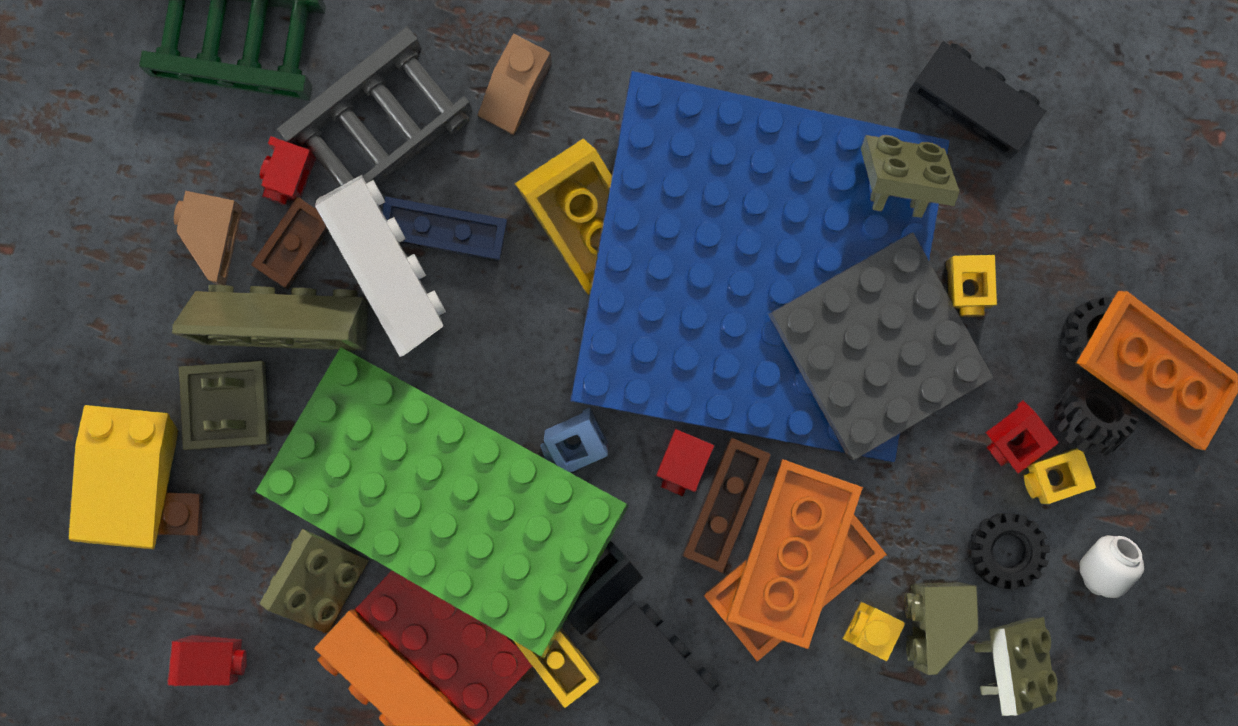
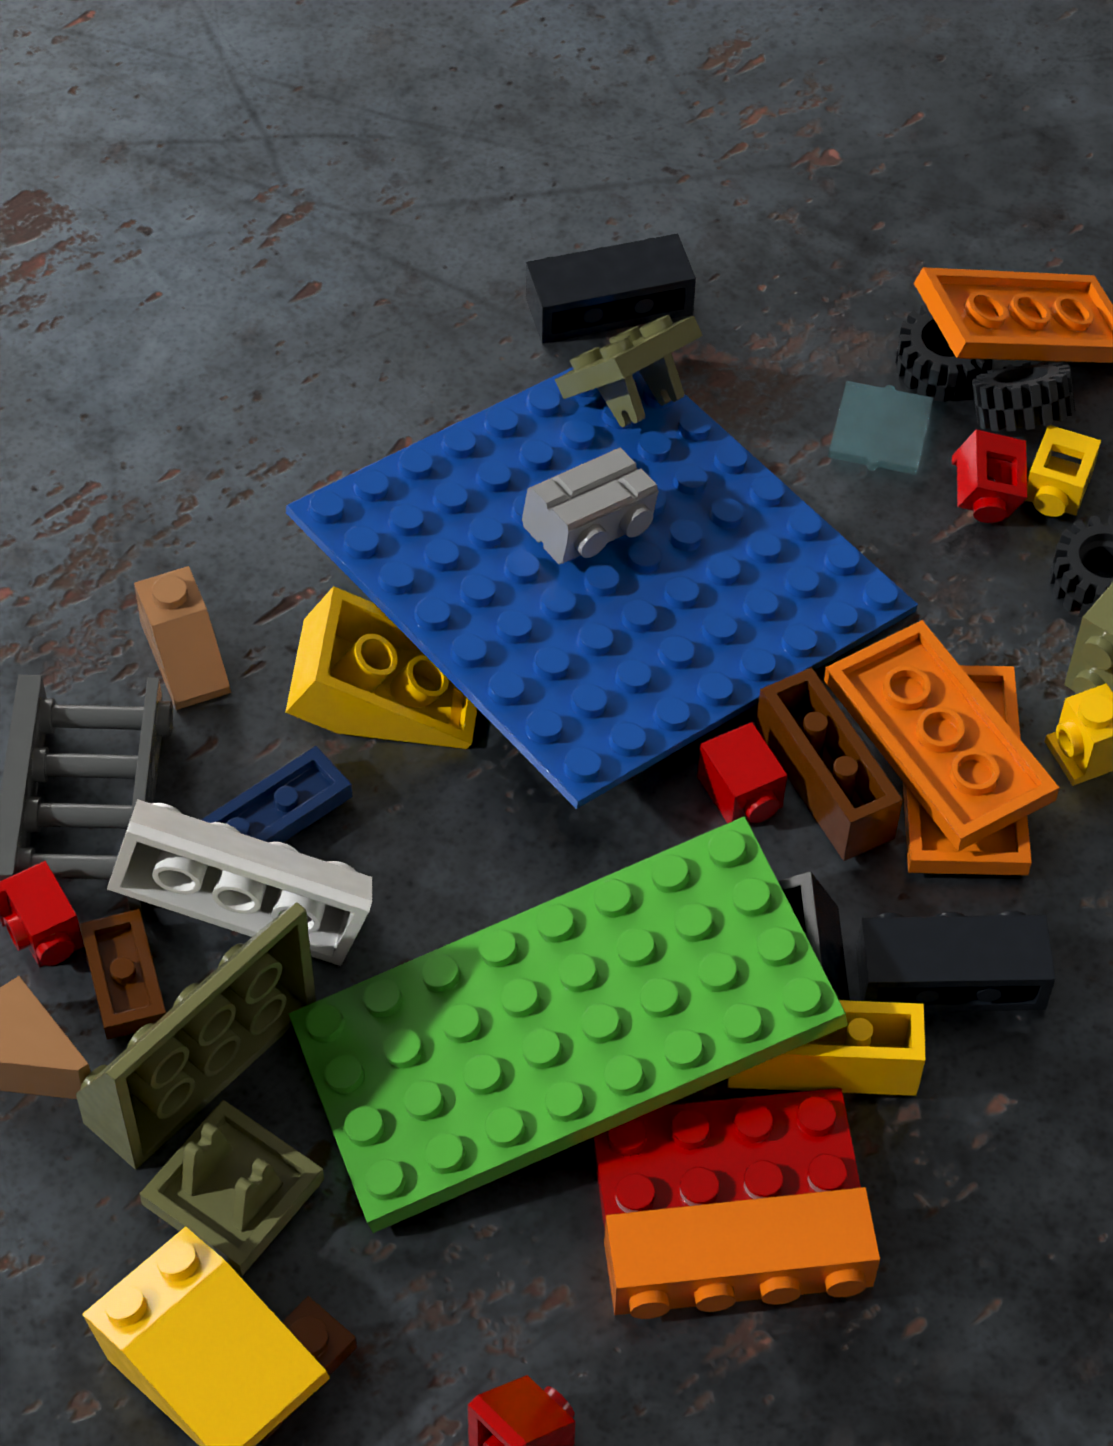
camera: 50 degrees left, 30 degrees down
olive plate [259,528,369,634] -> none
medium blue brick [541,407,608,473] -> none
dark grey plate [768,232,993,460] -> none
yellow brick [945,255,997,317] -> none
none -> light grey brick [522,447,659,565]
none -> clear light blue piece [828,381,933,475]

